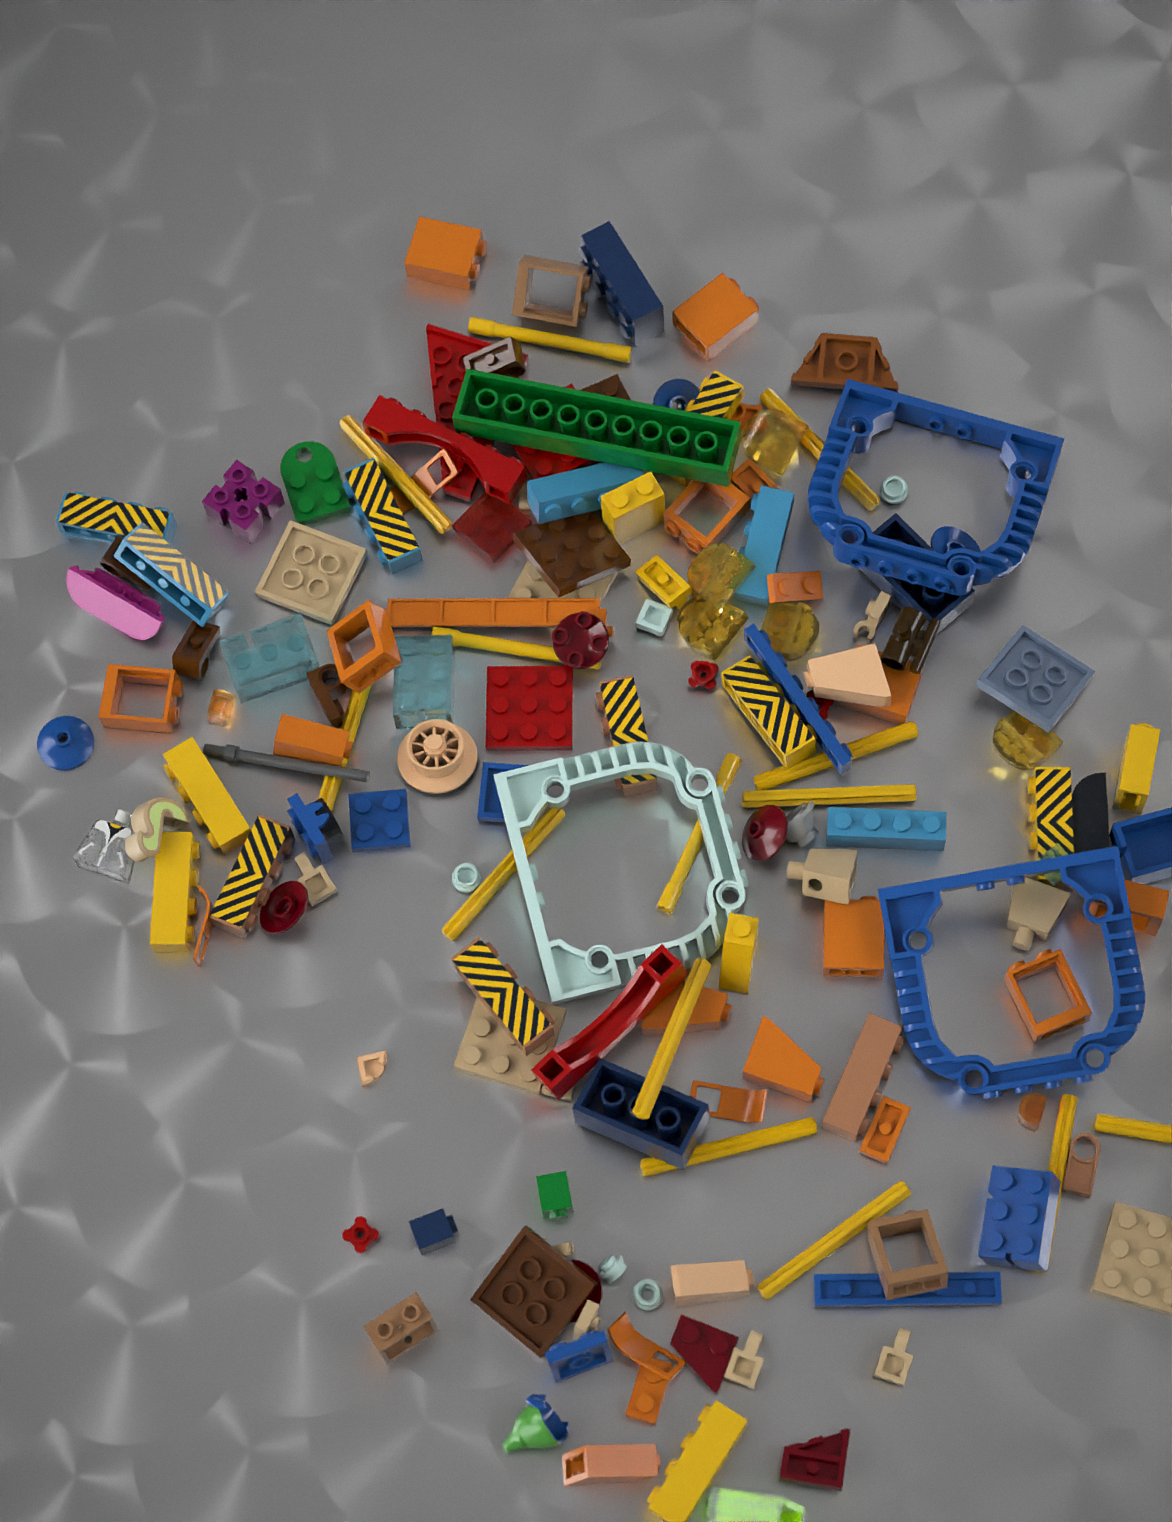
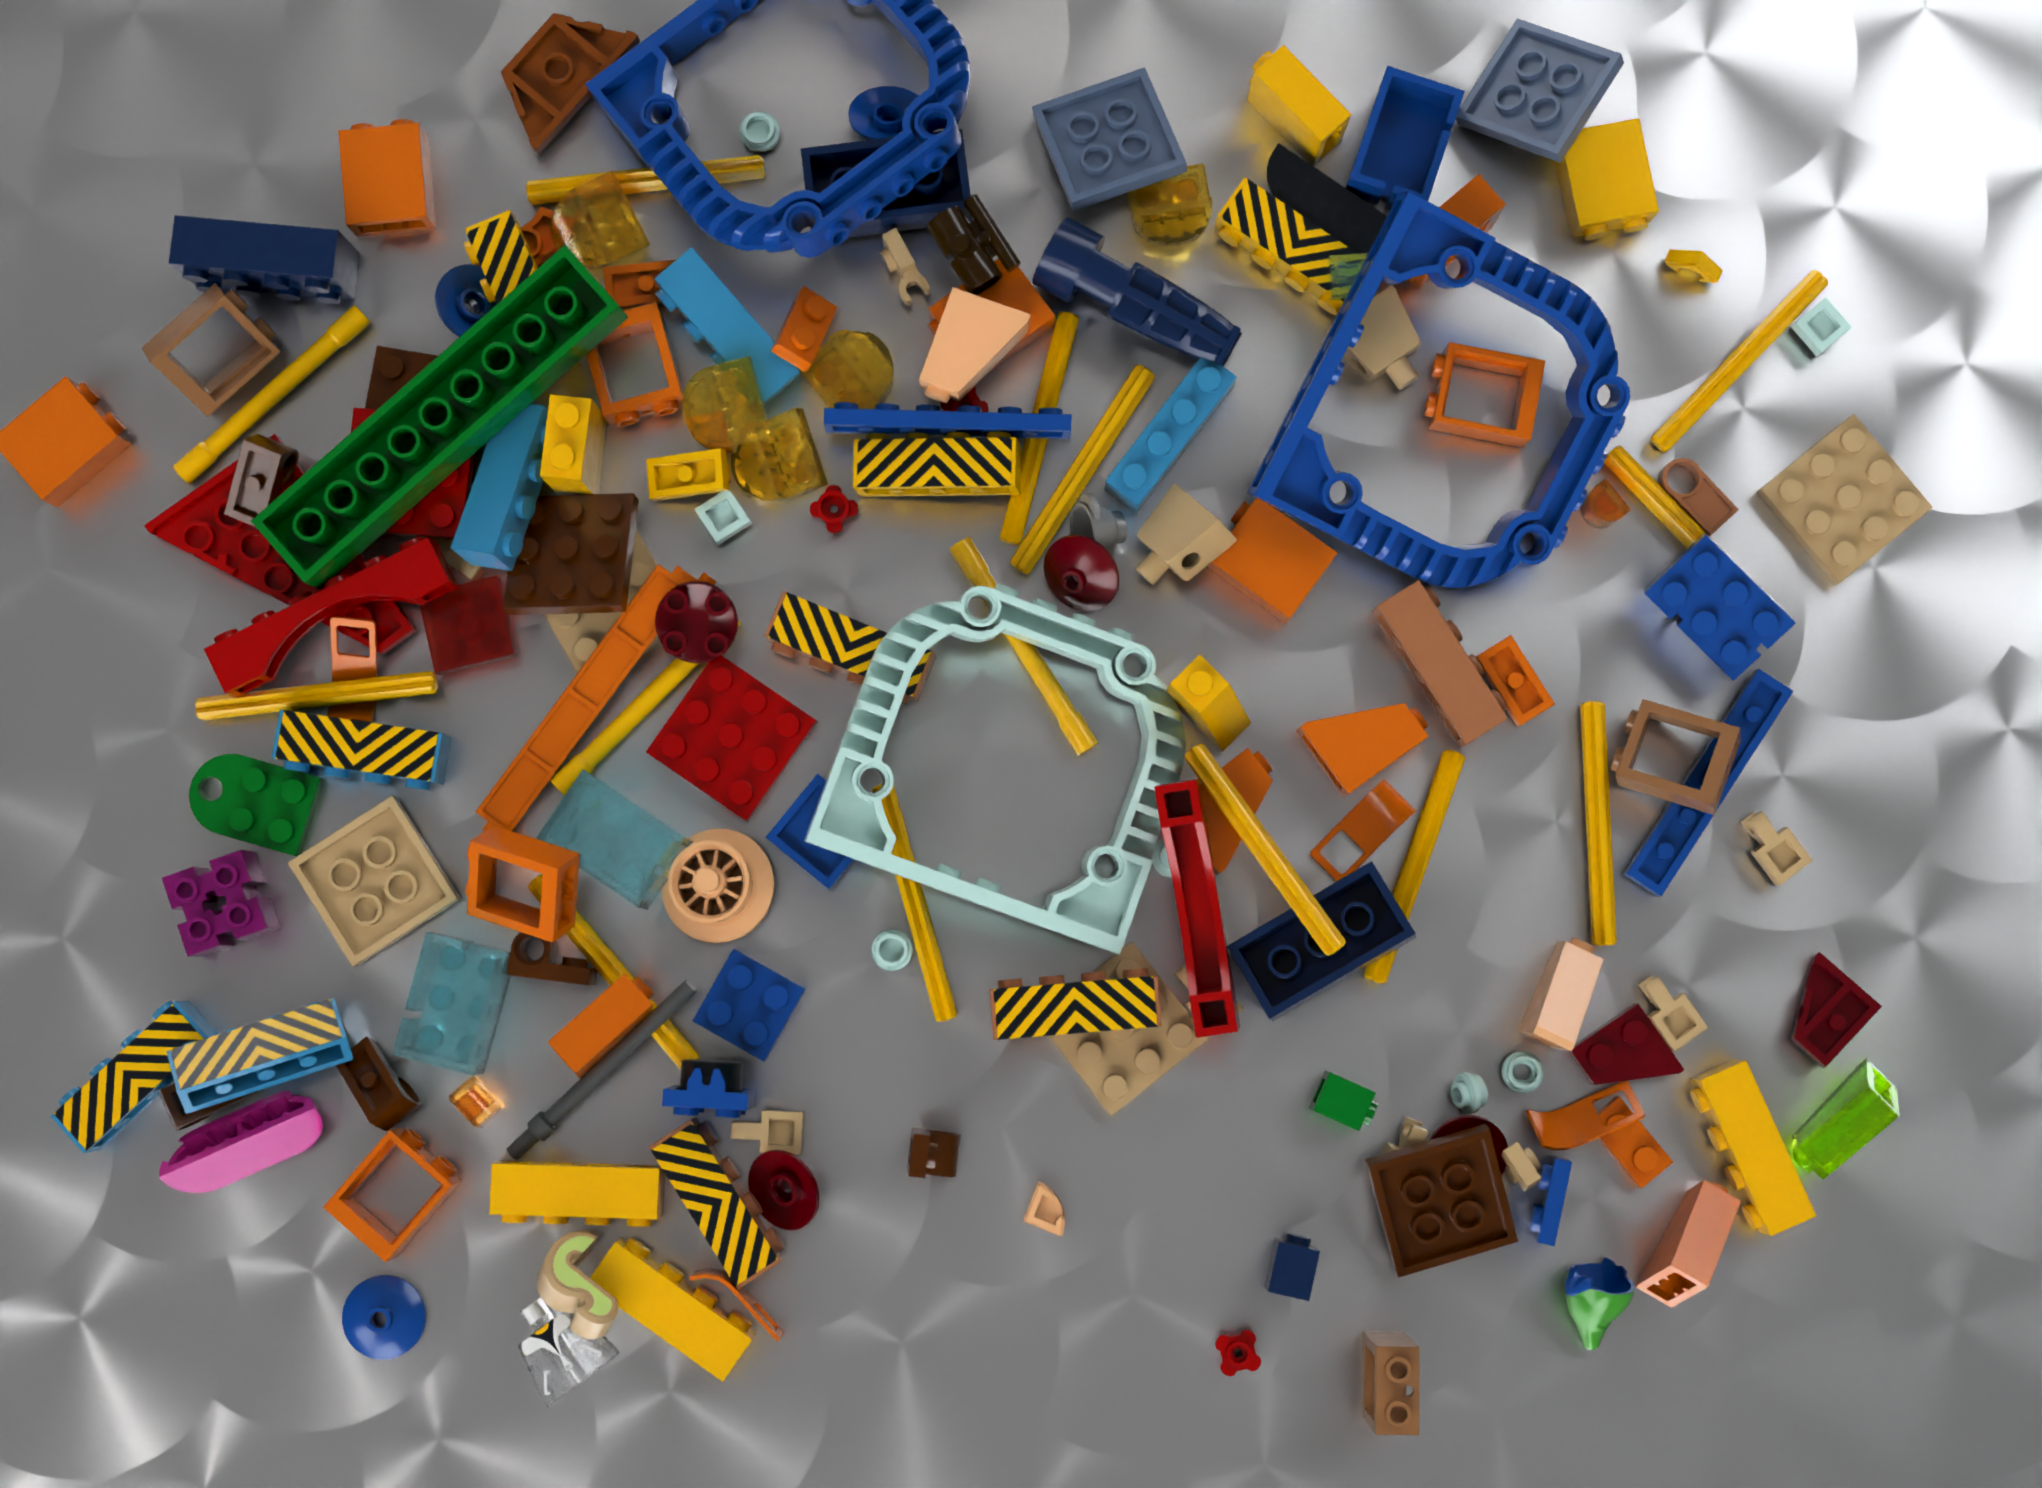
camera: 60 degrees left, 15 degrees up
none -> reddish brown plate [907,1128,961,1178]
none -> dark blue piece [1032,217,1242,367]

